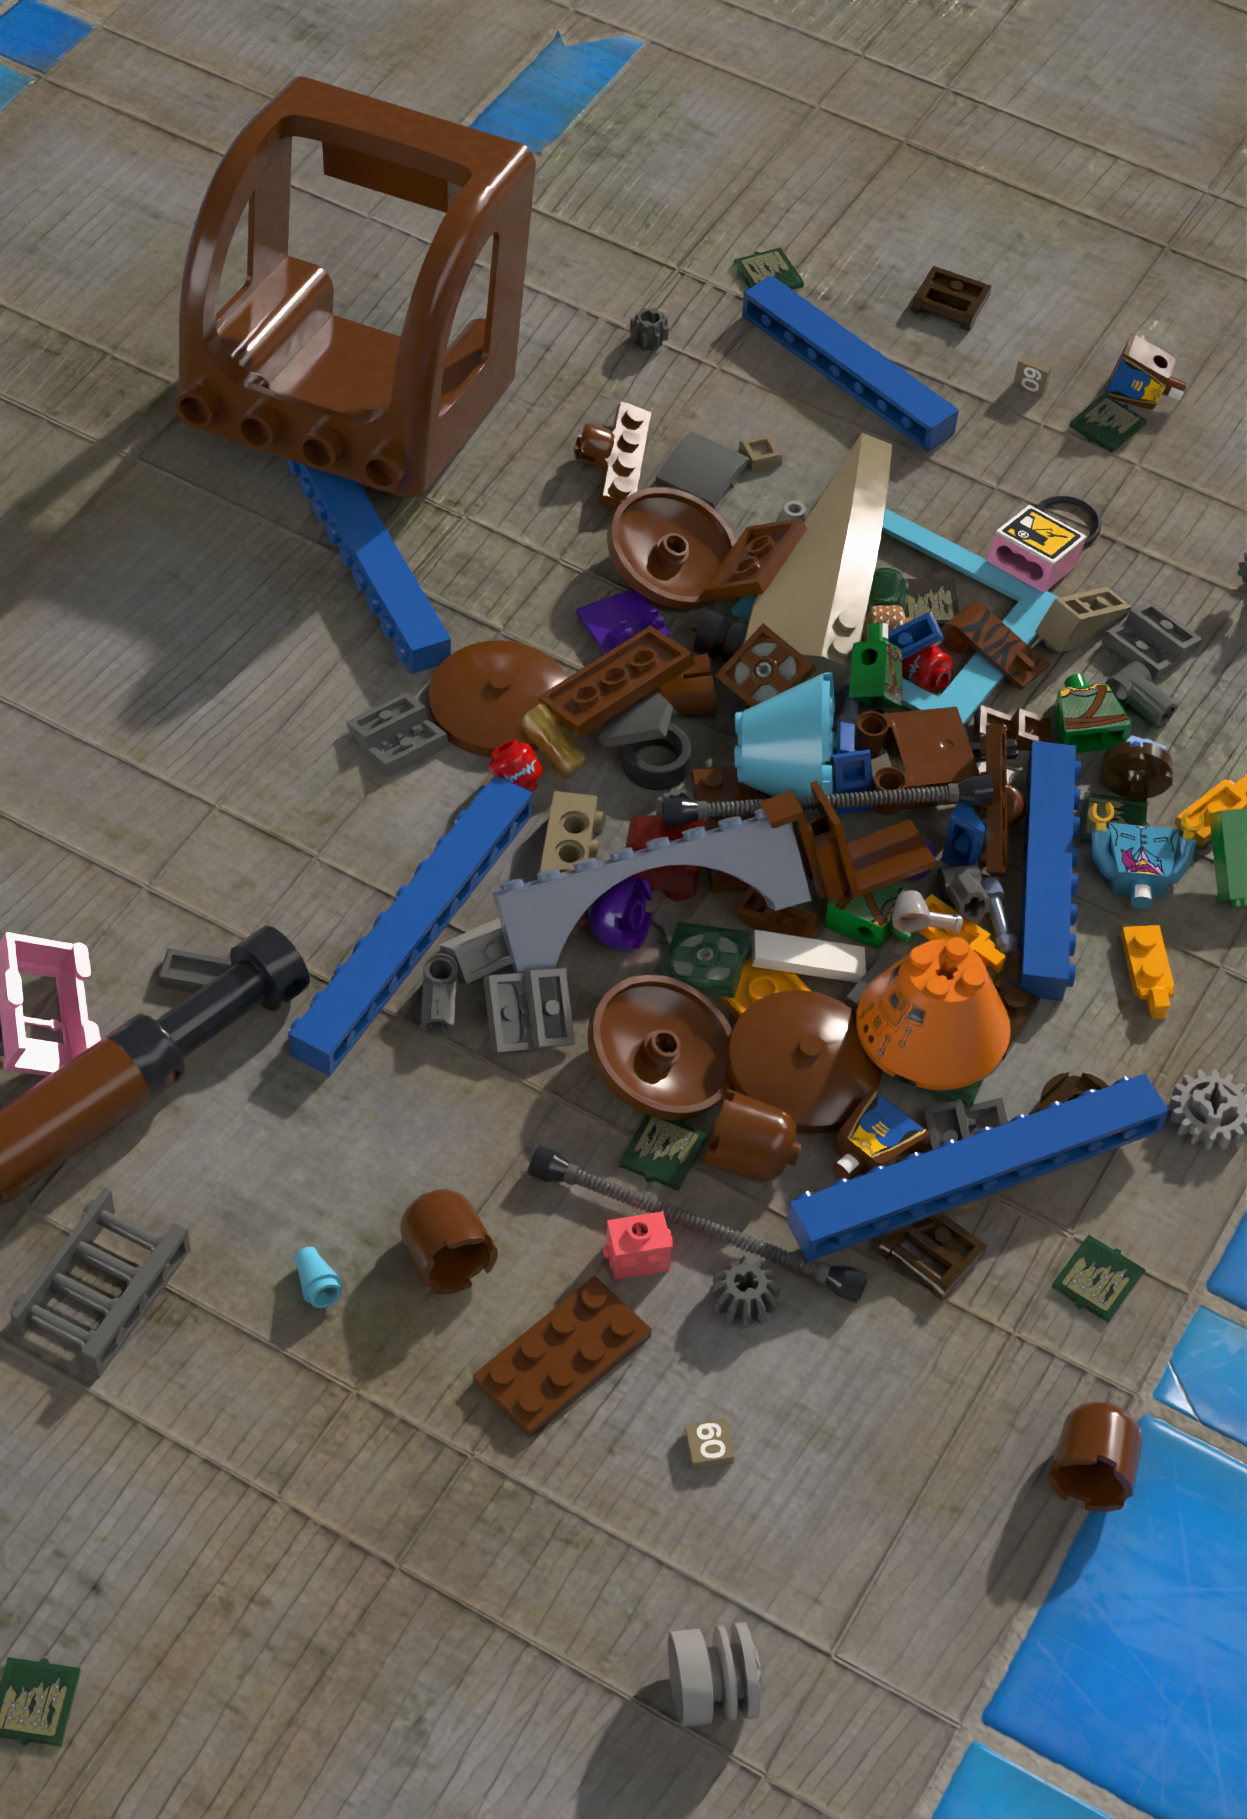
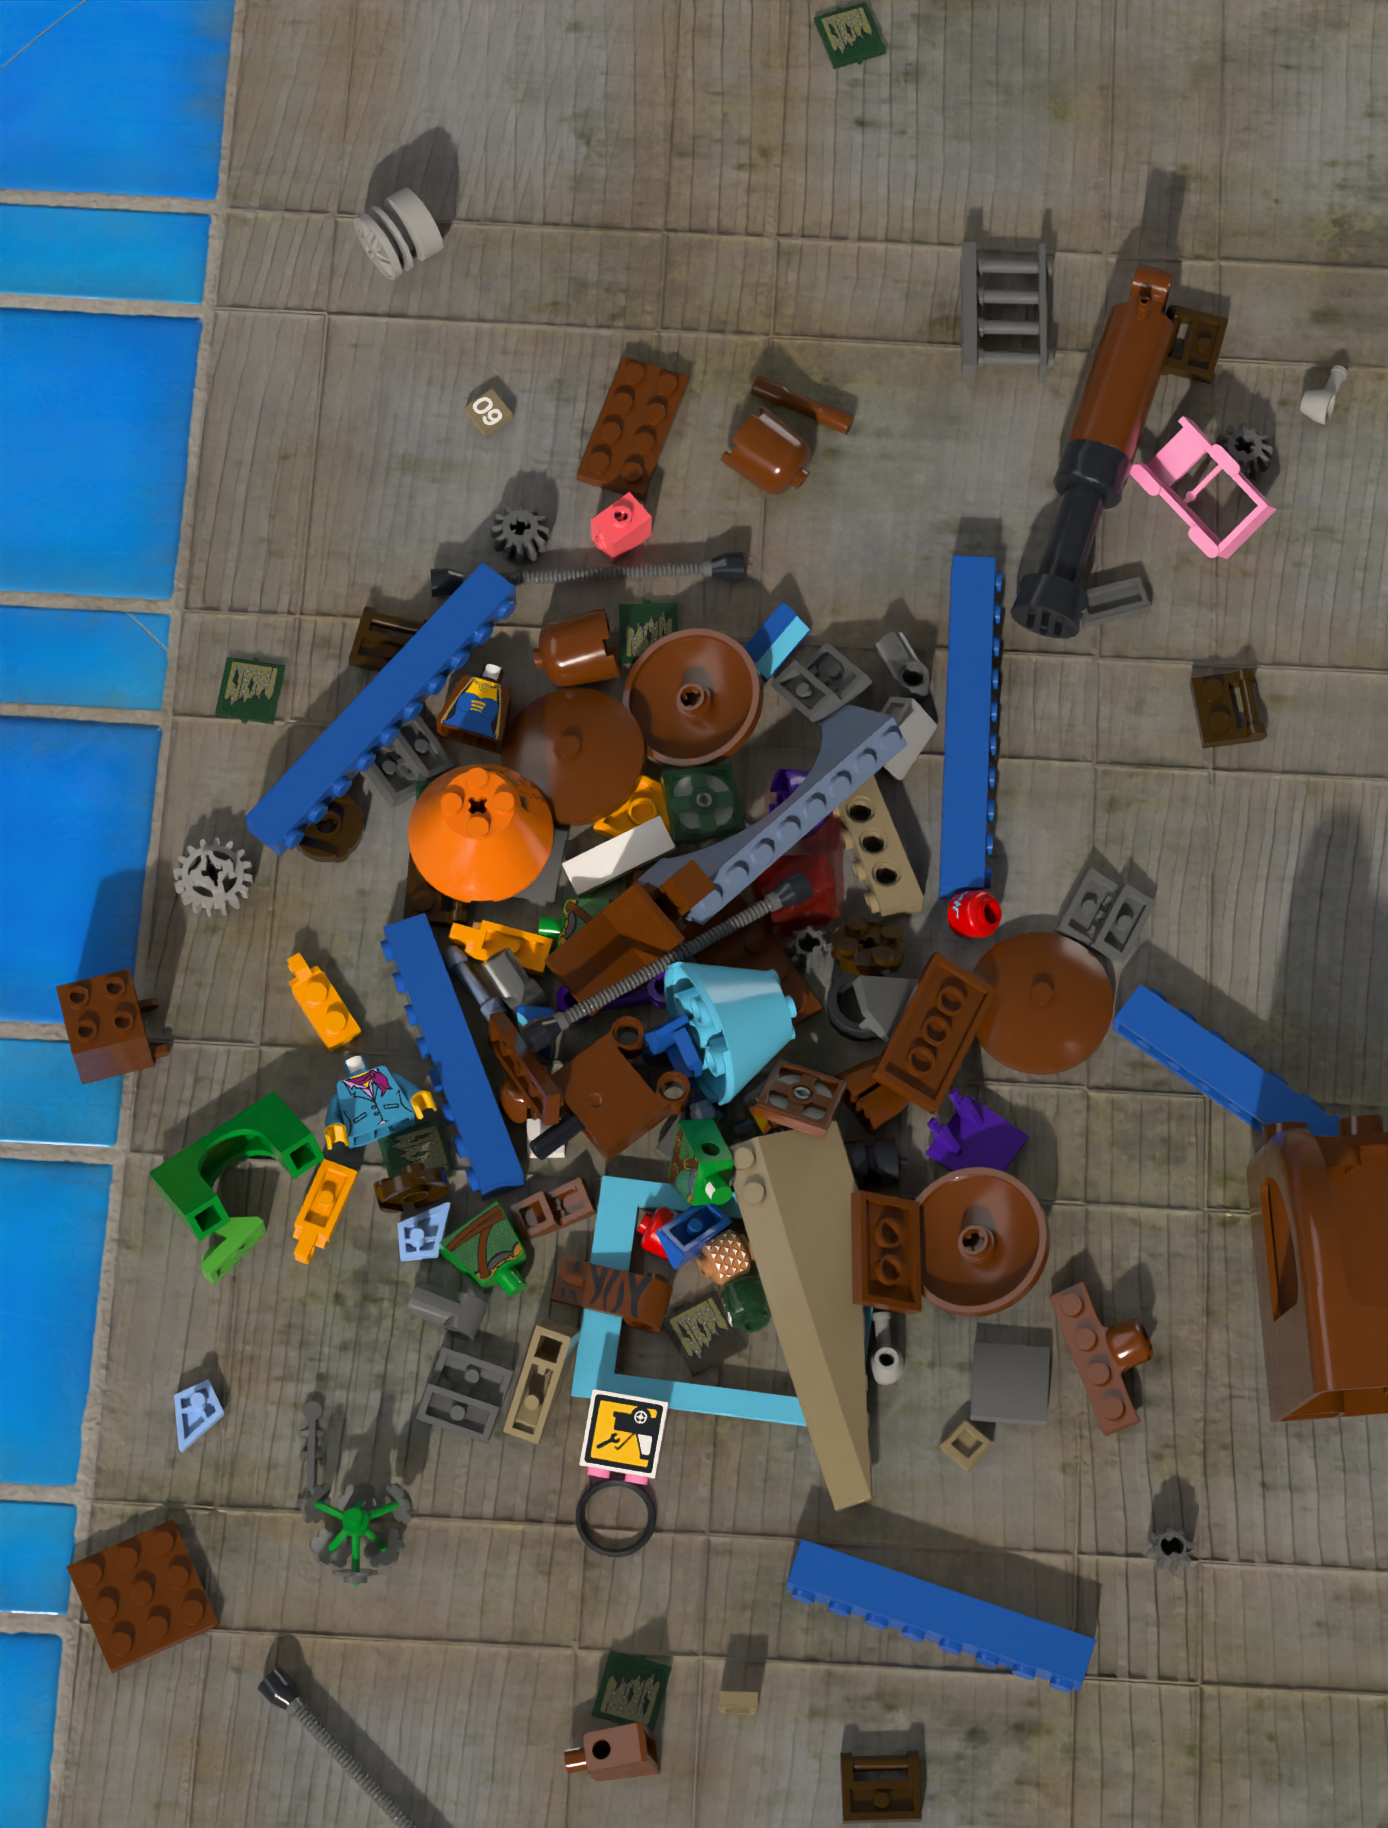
camera: 155 degrees right, 15 degrees up
medium azure cone [294,1247,342,1308] -> none
clear yellow axle [519,703,589,779] -> none
piece [733,247,804,290] -> none
light grey bar [892,890,963,933] -> none
reddish brown cylinder [1048,1402,1143,1512] -> none
none -> slope [743,602,811,682]
none -> reddish brown piece [751,375,855,435]
none -> dark brown plate [831,917,905,977]
none -> dark brown plate [1190,668,1267,749]

